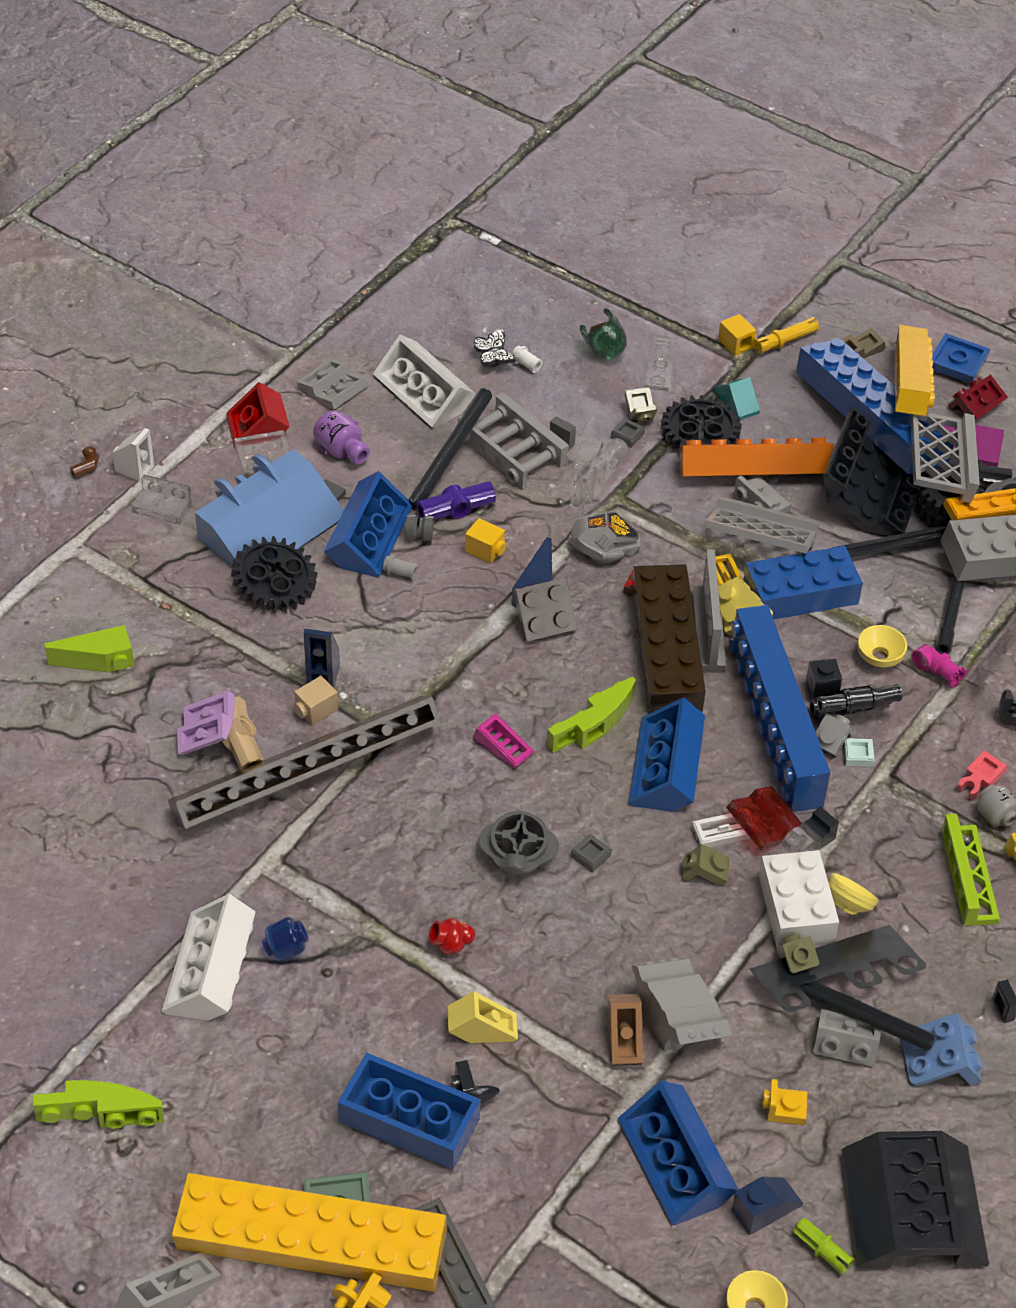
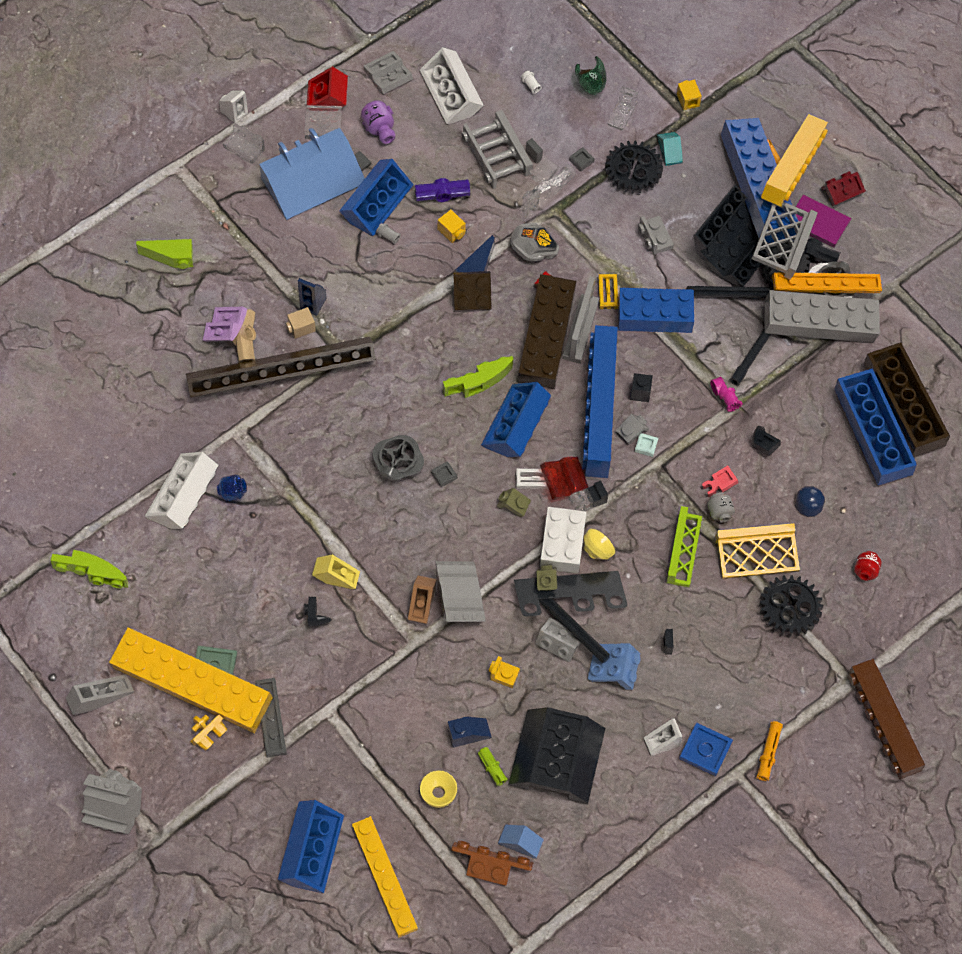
camera: 15 degrees right, 15 degrees up
reddish brown arm [70,446,99,478] -> none
black gear [231,536,318,613] -> none
blue brick [338,1052,481,1170] -> none
dark grey wheel [405,514,434,541] -> none
black axle [408,388,492,508] -> none
red animal [429,918,476,955] -> none
dark pink slope [473,713,534,769] -> none
black animal [474,329,516,367] -> none
blue slope [618,1080,738,1225] -> none
bracket [624,387,658,423] -> none
orange brick [680,437,834,476] -> none
light grey fence [705,496,819,553] -> none
light yellow wing [718,577,773,636] -> none
yellow pin [753,317,819,354] -> none
black pin [809,684,902,716] -> none
dark tan slope [841,328,886,359] -> none
light yellow piece [858,625,907,668] -> none
blue plate [932,333,990,383] -> none

